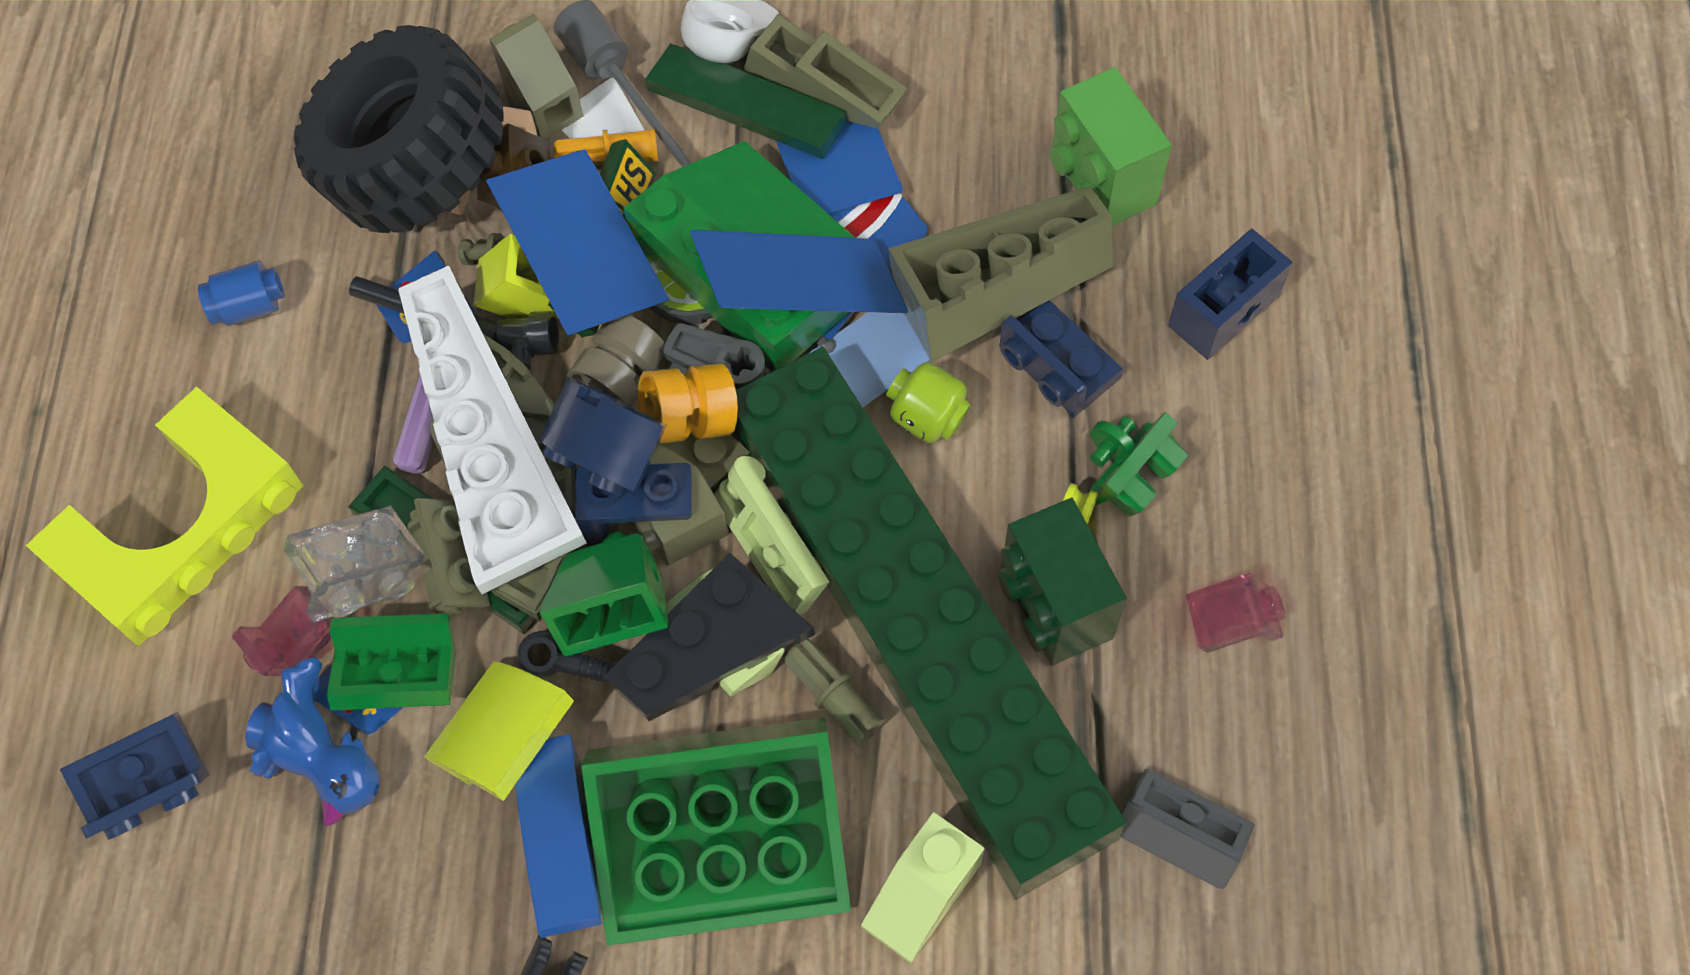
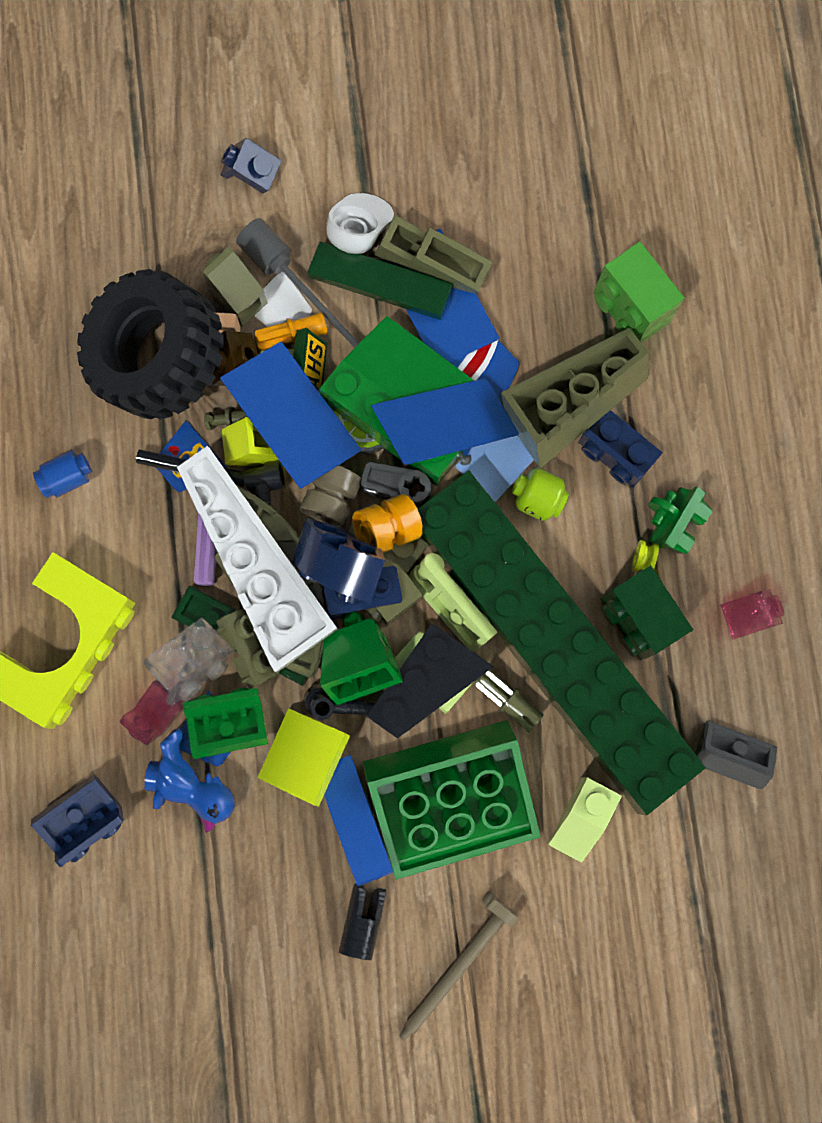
camera: 15 degrees left, 15 degrees up
dark blue brick [1168,228,1293,360] -> none

